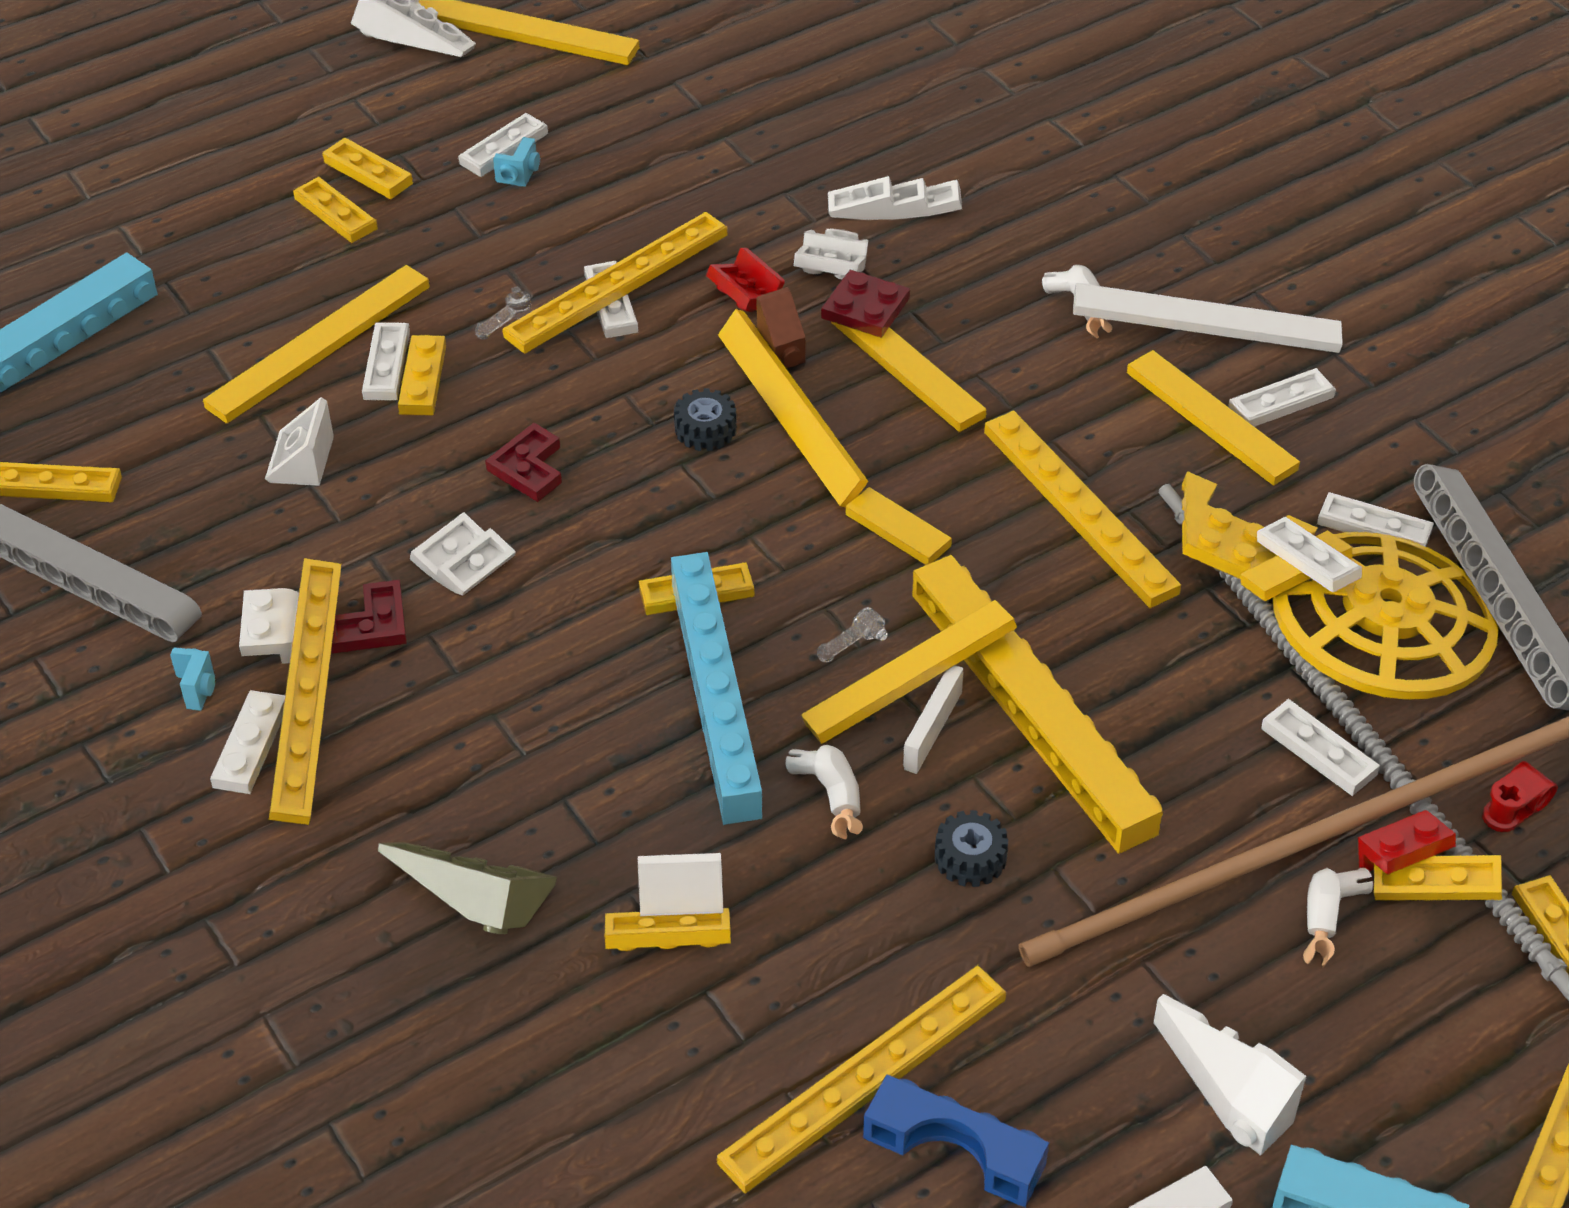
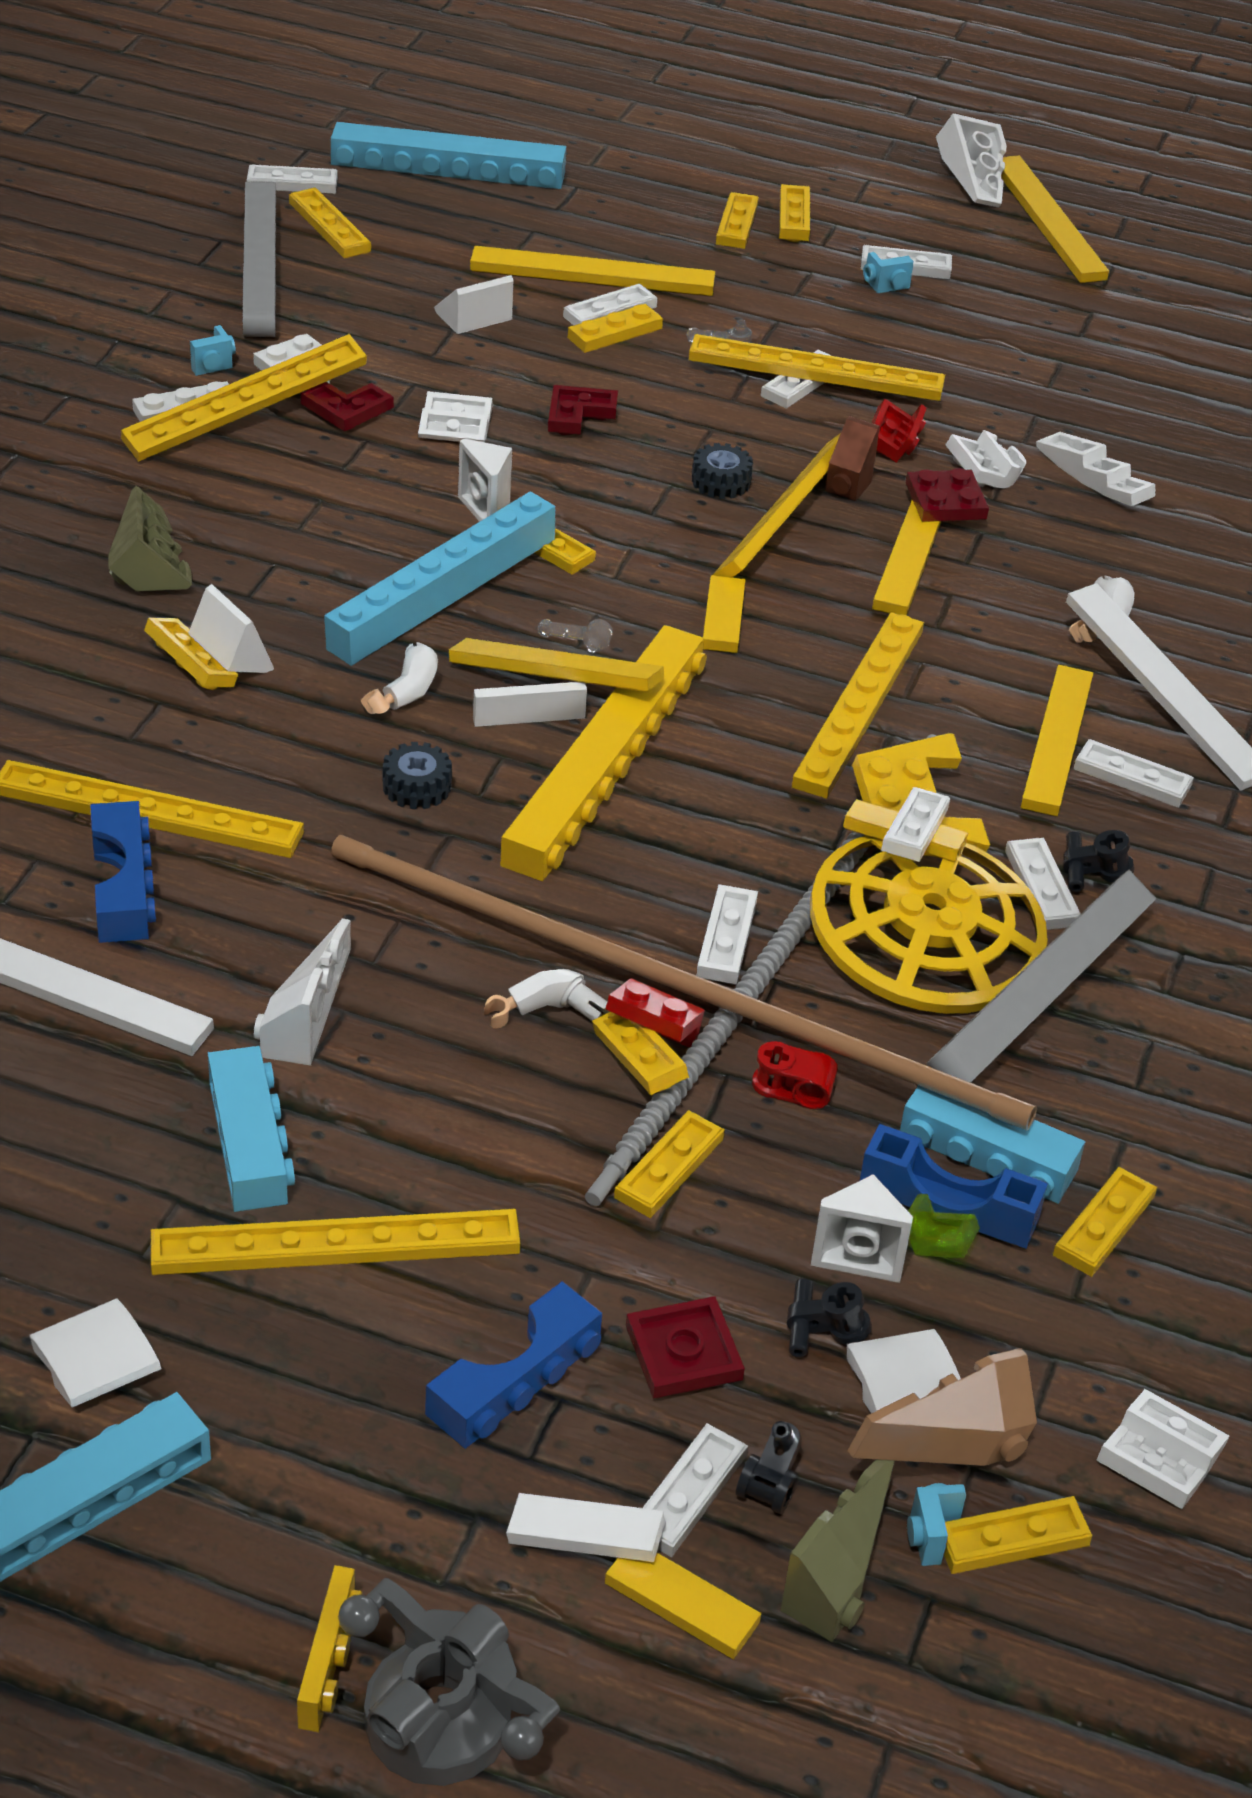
camera: 50 degrees right, 5 degrees down
none -> white slope [458,438,512,522]
none -> black piece [1063,830,1135,892]

